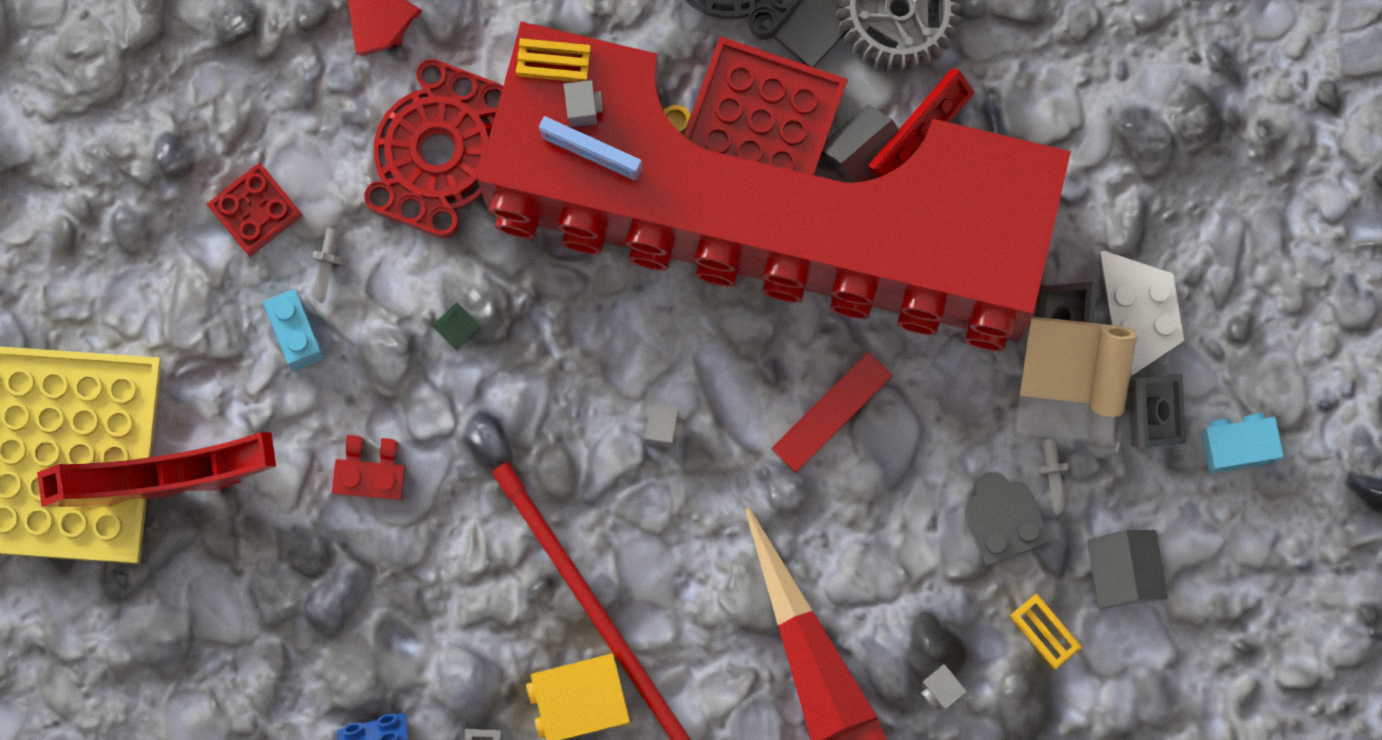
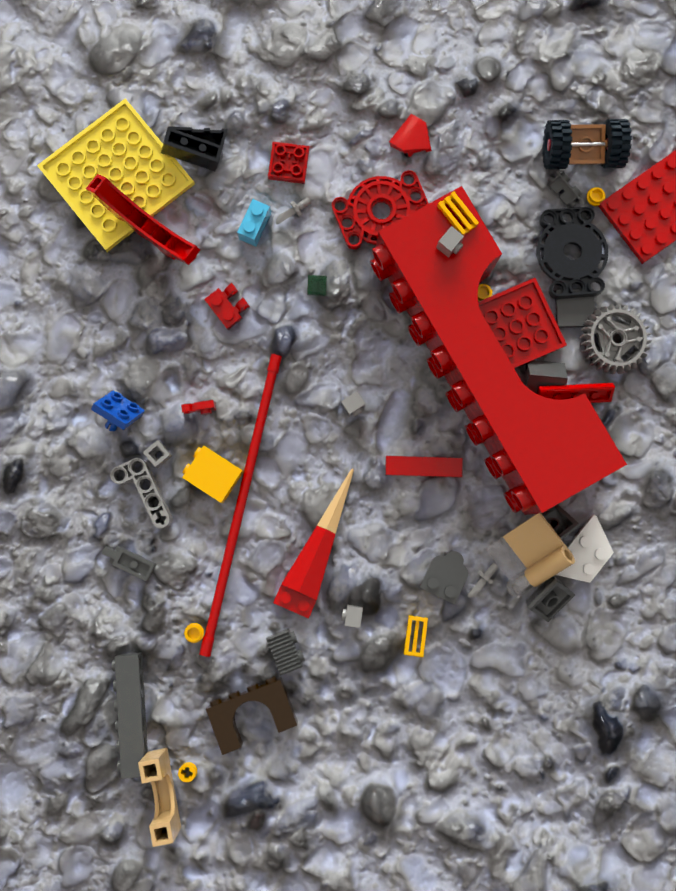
camera: 40 degrees right, 5 degrees up
light blue tile [539,116,642,181] -> none
dark grey slope [1087,530,1168,609] -> none
medium azure brick [1201,413,1284,474] -> none
none -> black wedge [161,126,228,172]
none -> red plate [181,400,216,415]

